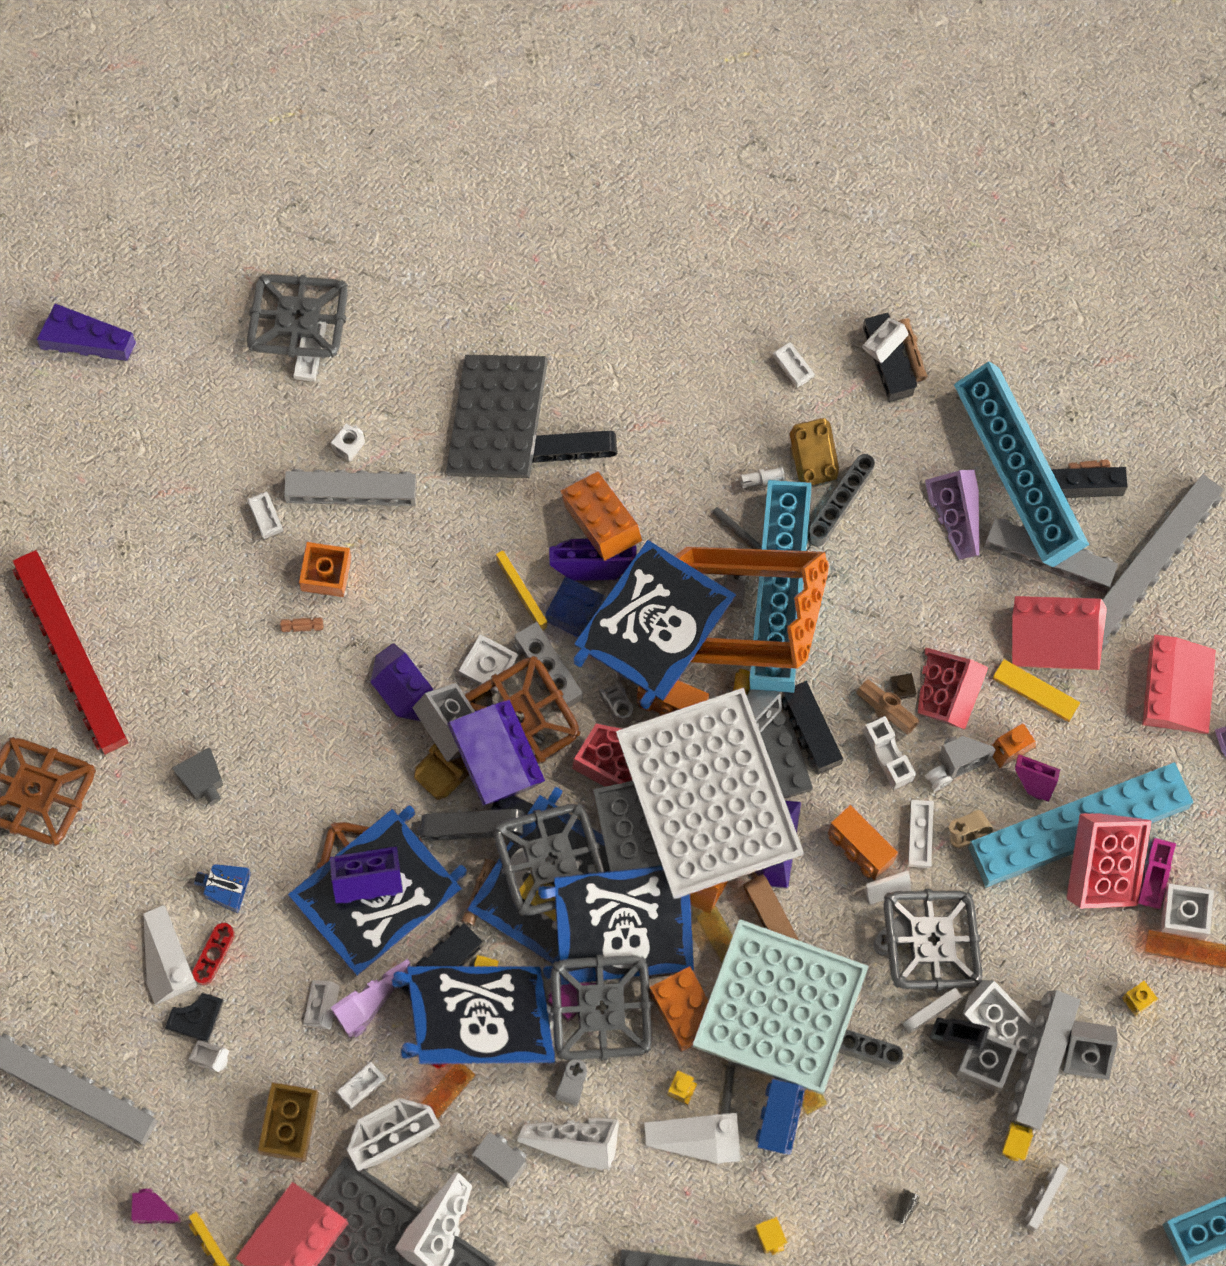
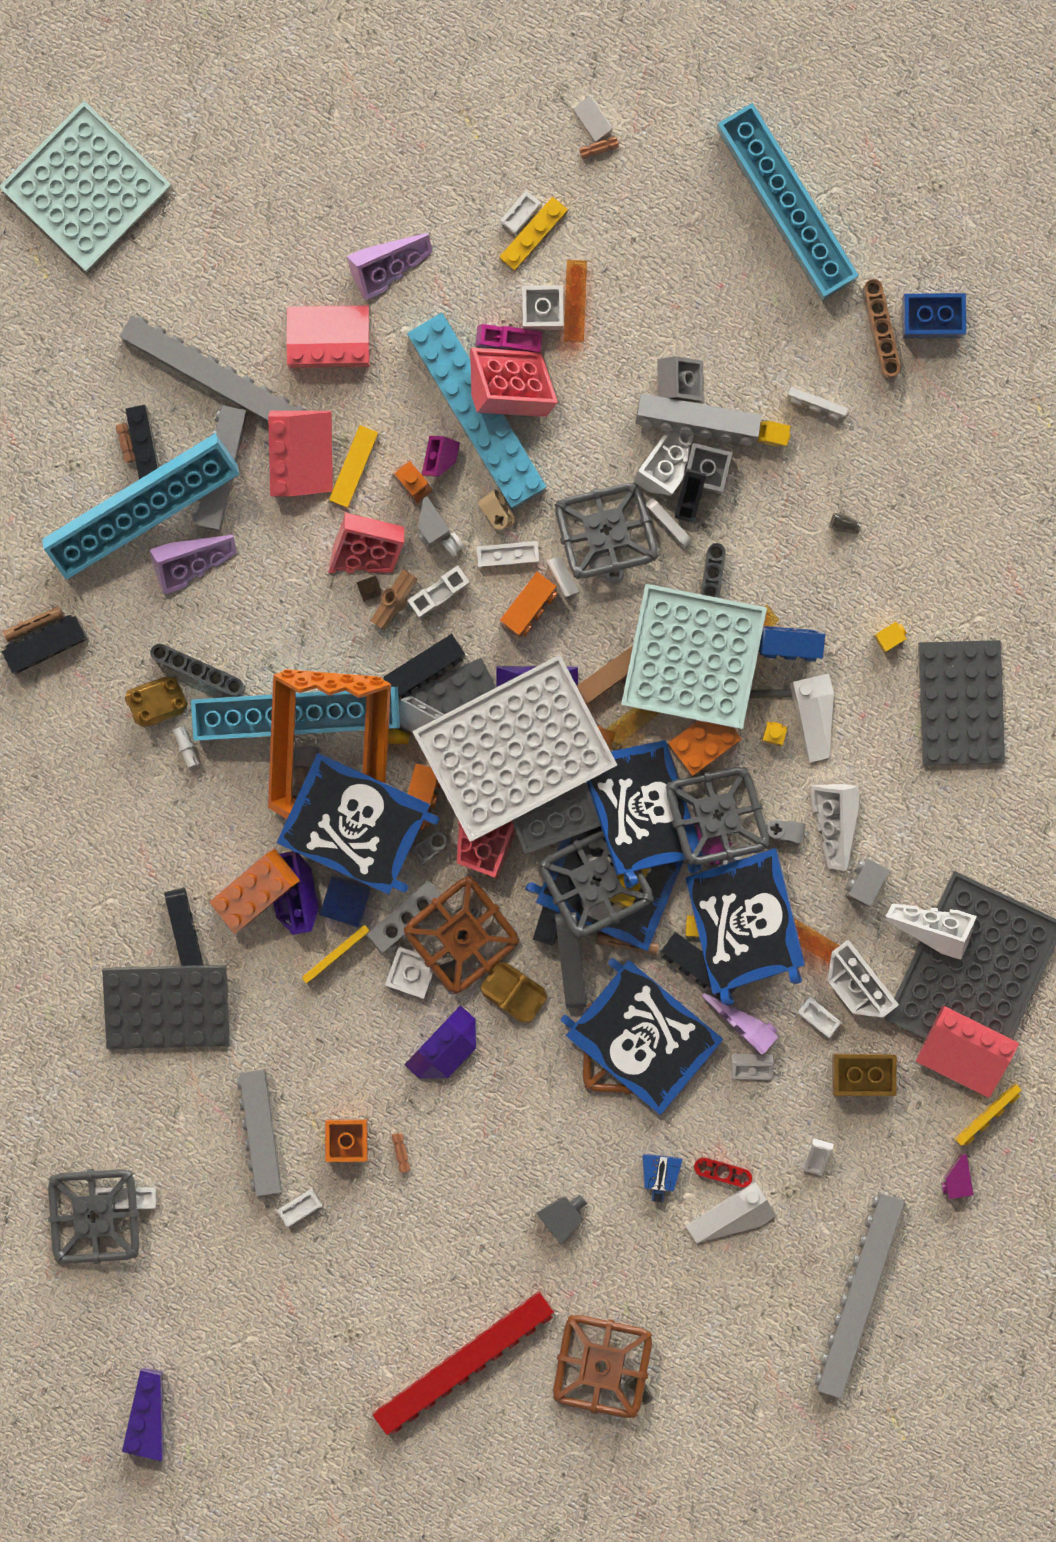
camera: 95 degrees left, 15 degrees up
black tile [165,992,224,1043] -> none
dark purple slope [330,846,403,903] -> none
white brick [331,423,365,462] -> none
light grey brick [412,683,475,762] -> none
dark purple slope [447,700,545,805] -> none
dark grey bar [712,507,762,549] -> none
white plate [772,342,815,388] -> none
white slope [861,318,908,363] -> none
yellow brick [1122,980,1158,1016] -> none

